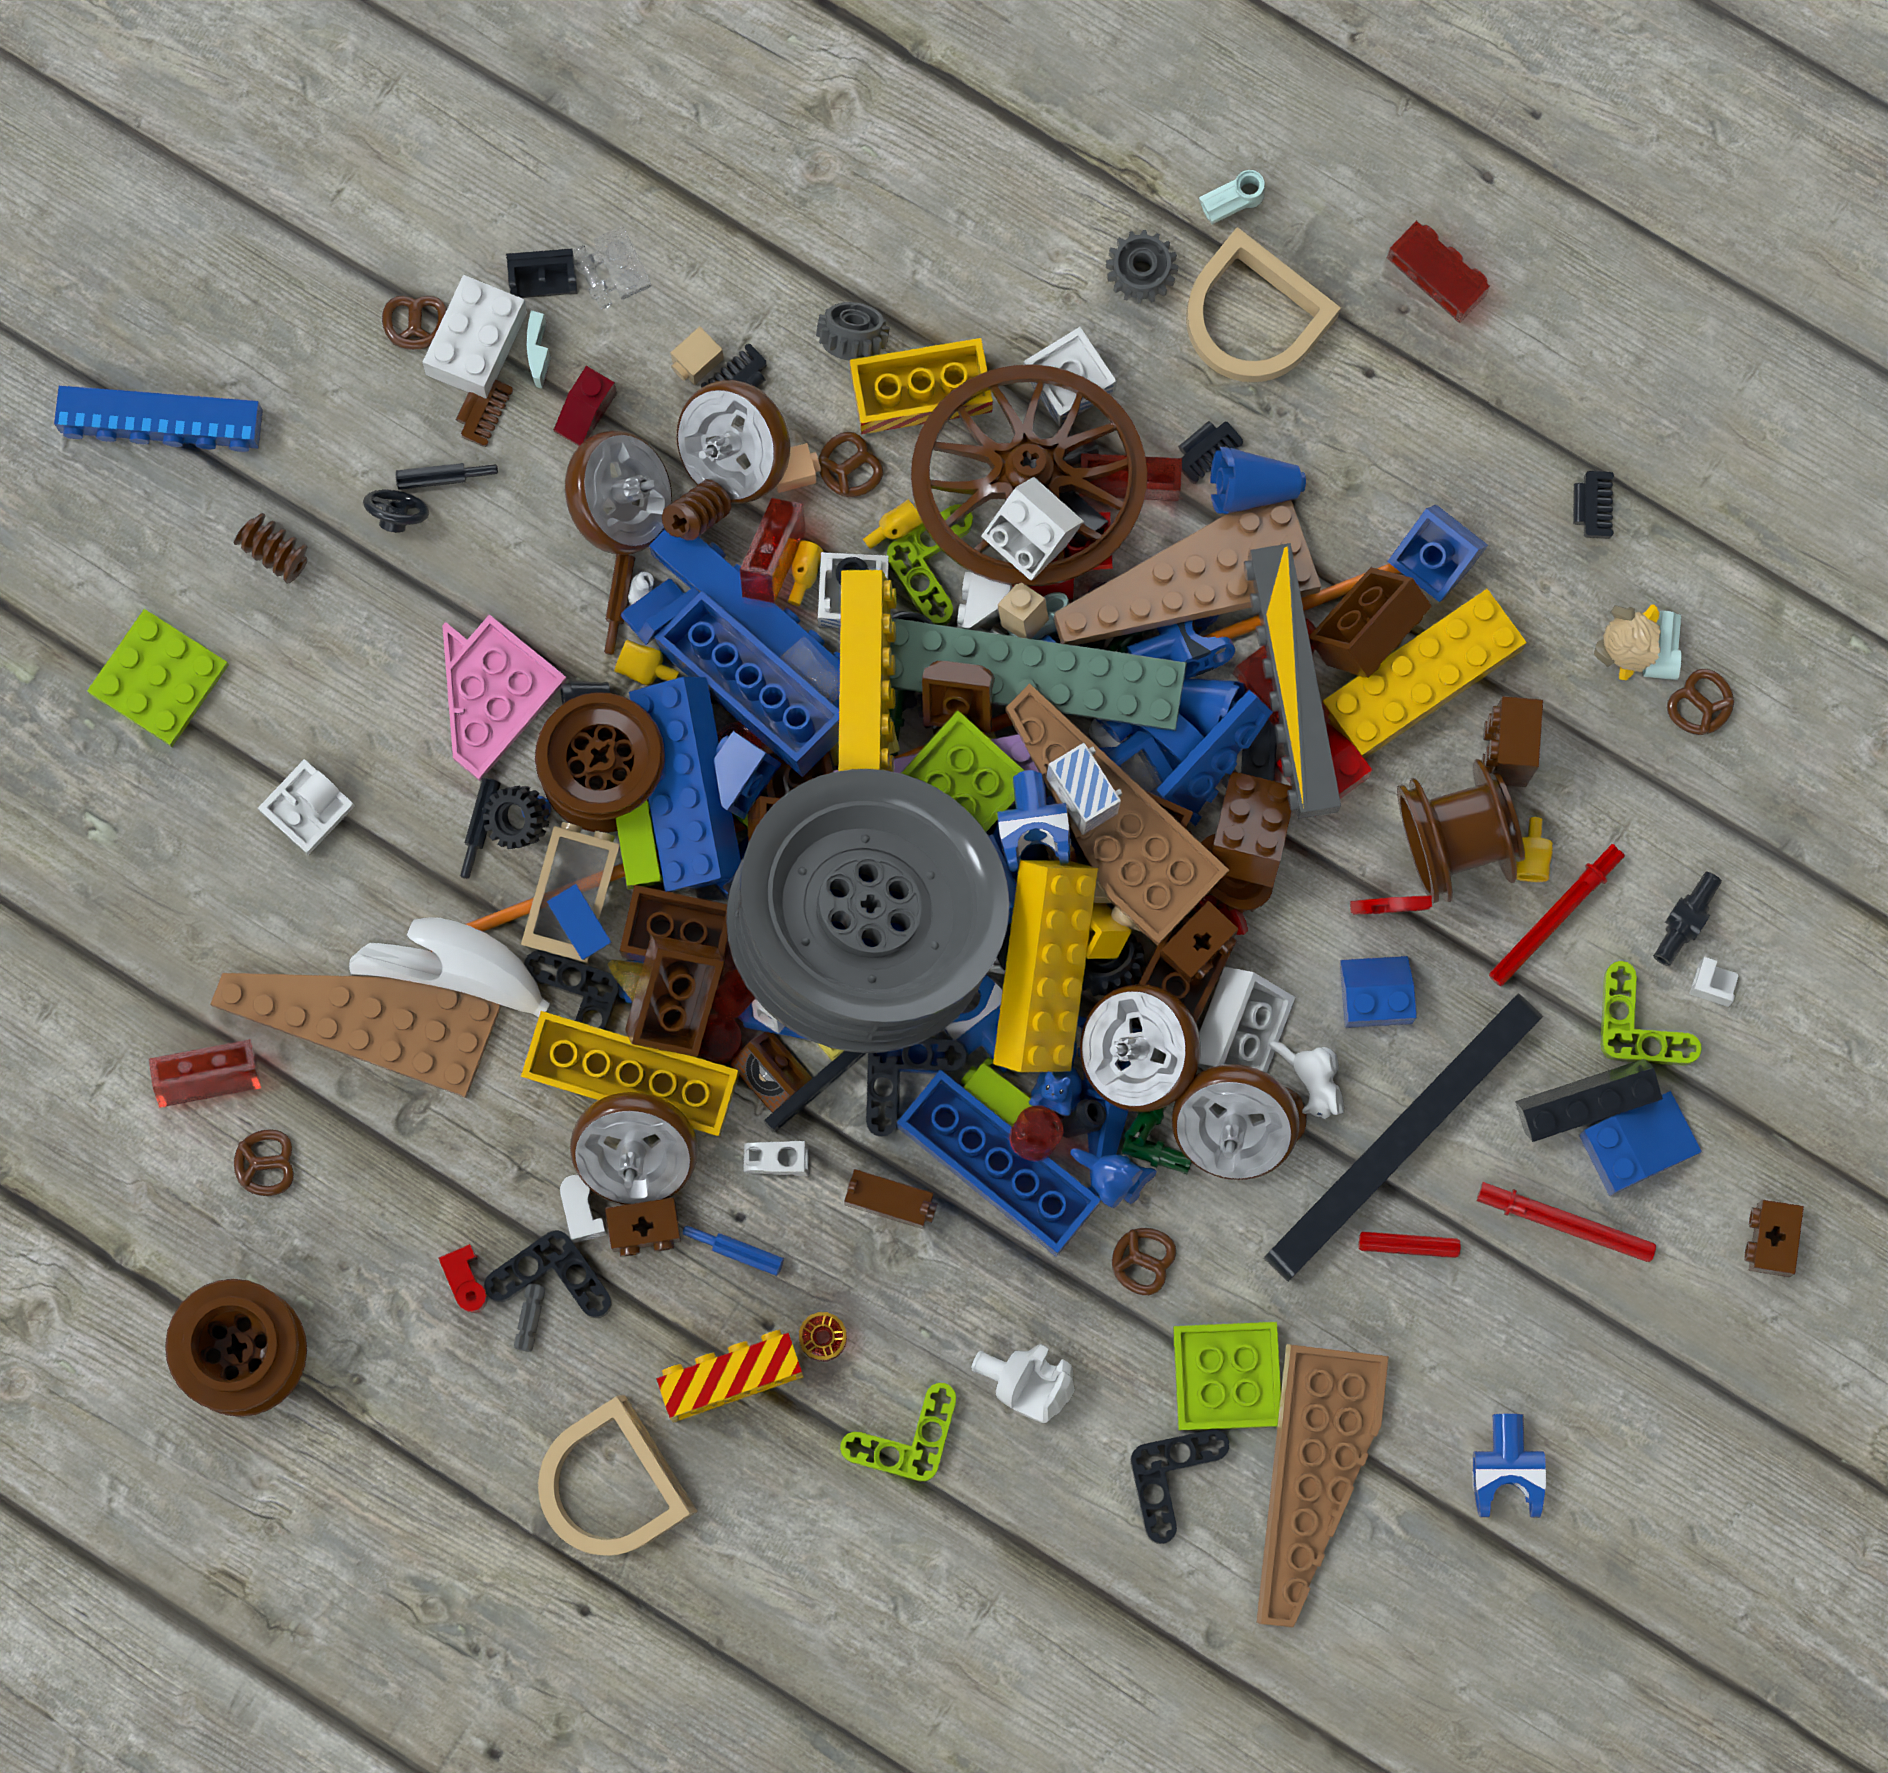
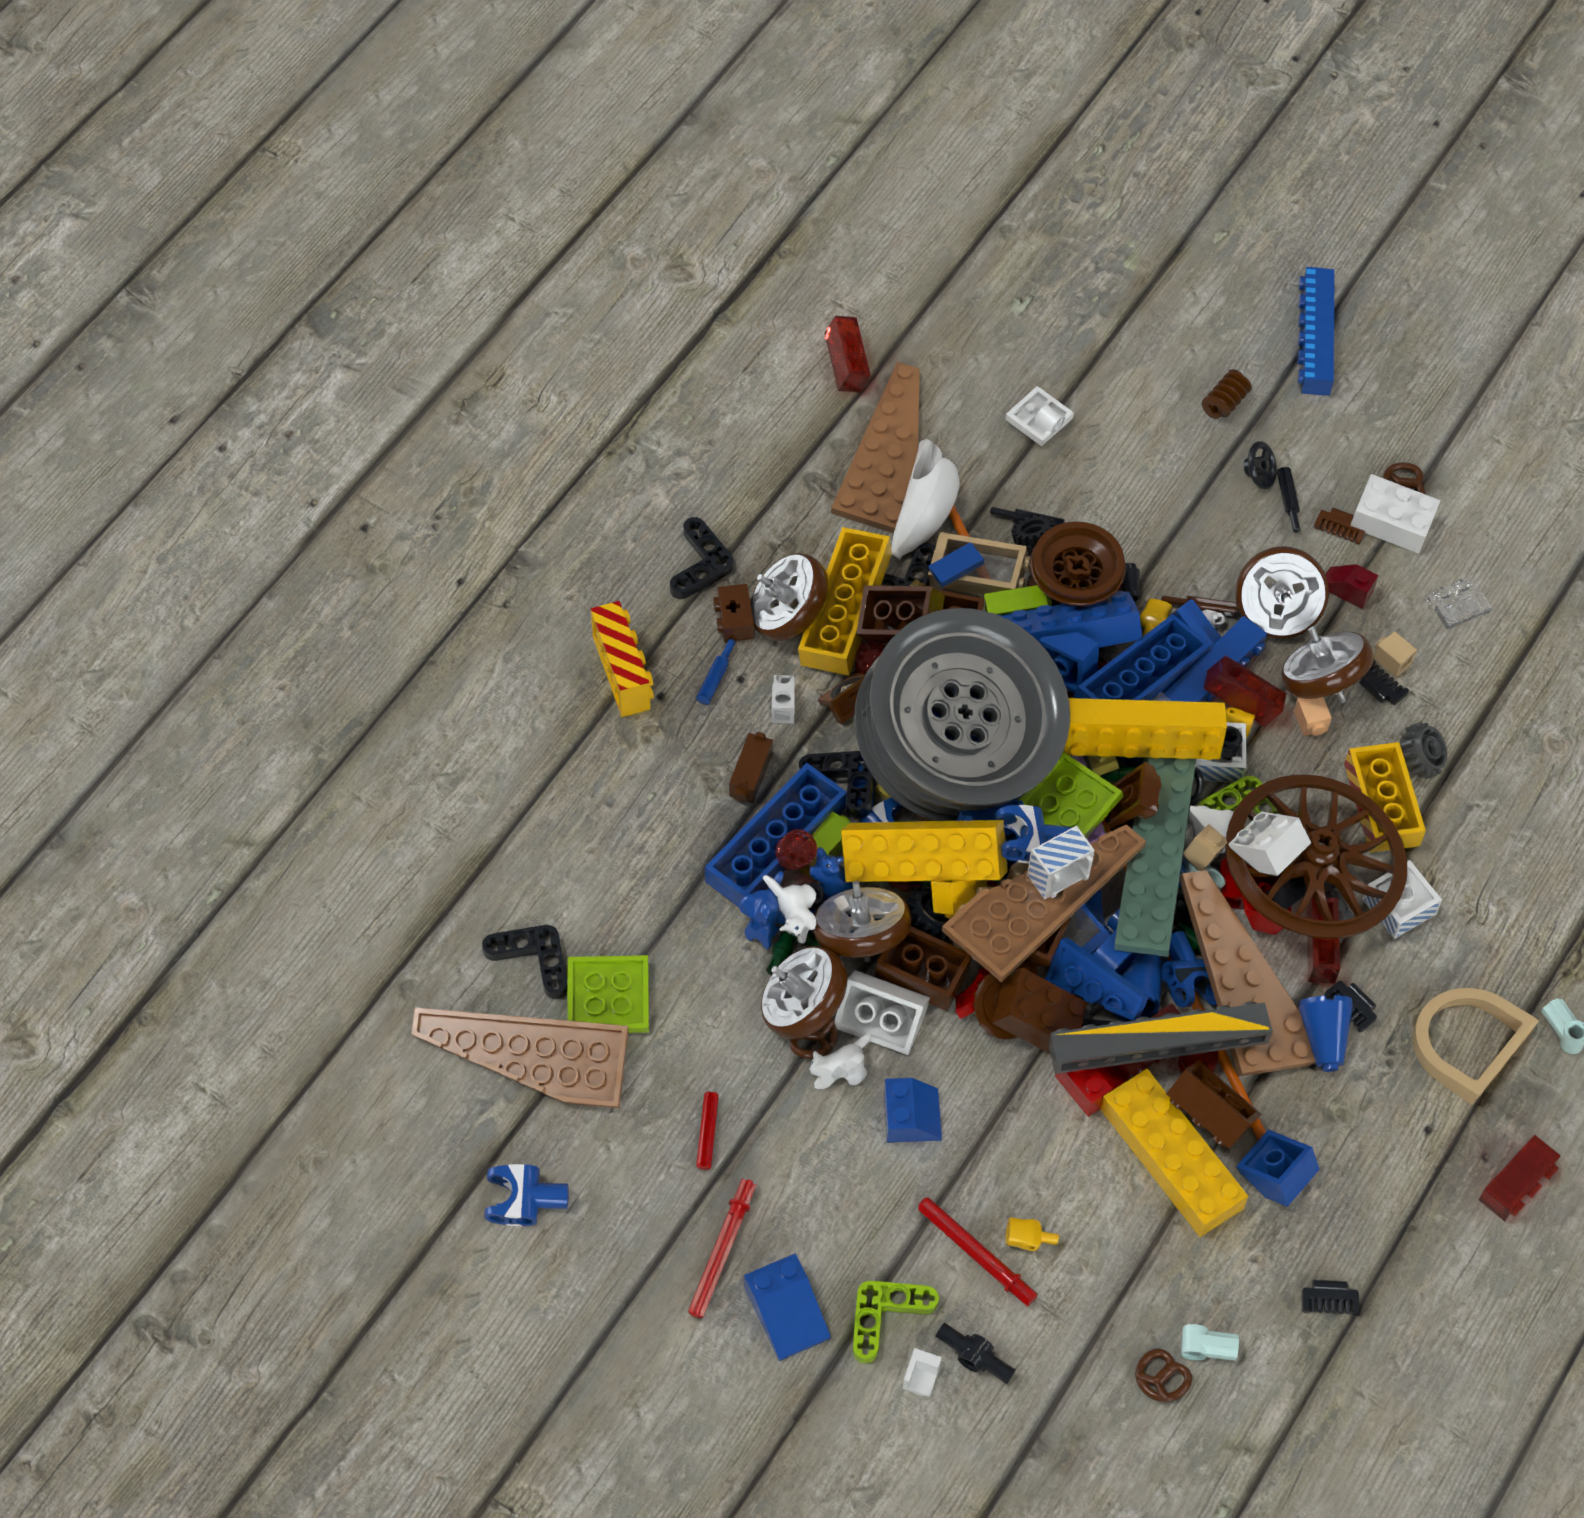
camera: 90 degrees right, 20 degrees down
lime plate [87,609,229,747] -> none
reddish brown wheel [165,1279,307,1417] -> none
reddish brown piece [234,1129,294,1196] -> none
red leg [438,1244,488,1313] -> none
bright pink wing [442,615,567,781] -> none
black hinge [506,248,577,298] -> none
dark grey axle [514,1283,545,1352] -> none
light aqua slope [527,311,551,388] -> none
tan window [538,1395,698,1556] -> none
white leg [560,1175,607,1243] -> none
reddish brown piece [662,479,732,540] -> none
black tile [764,1051,867,1133] -> none
wheel [799,1312,847,1362] -> none
reddish brown piece [818,431,883,497] -> none
lime beam [840,1383,956,1482] -> none
yellow piece [863,499,922,550] -> none
white piece [971,1344,1075,1423] -> none
dark grey gear [1106,230,1178,304] -> none
reddish brown piece [1112,1228,1176,1296] -> none
reddish brown brick [1160,901,1238,983] -> none
black beam [1263,993,1543,1282] -> none
red tile [1350,895,1432,915] -> none
reddish brown wheel [1397,759,1525,904] -> none
reddish brown brick [1481,696,1543,787] -> none
black brick [1515,1059,1663,1142] -> none
tan hair [1594,604,1661,680] -> none
reddish brown brick [1744,1200,1804,1277] -> none
none -> white animal [763,875,816,943]

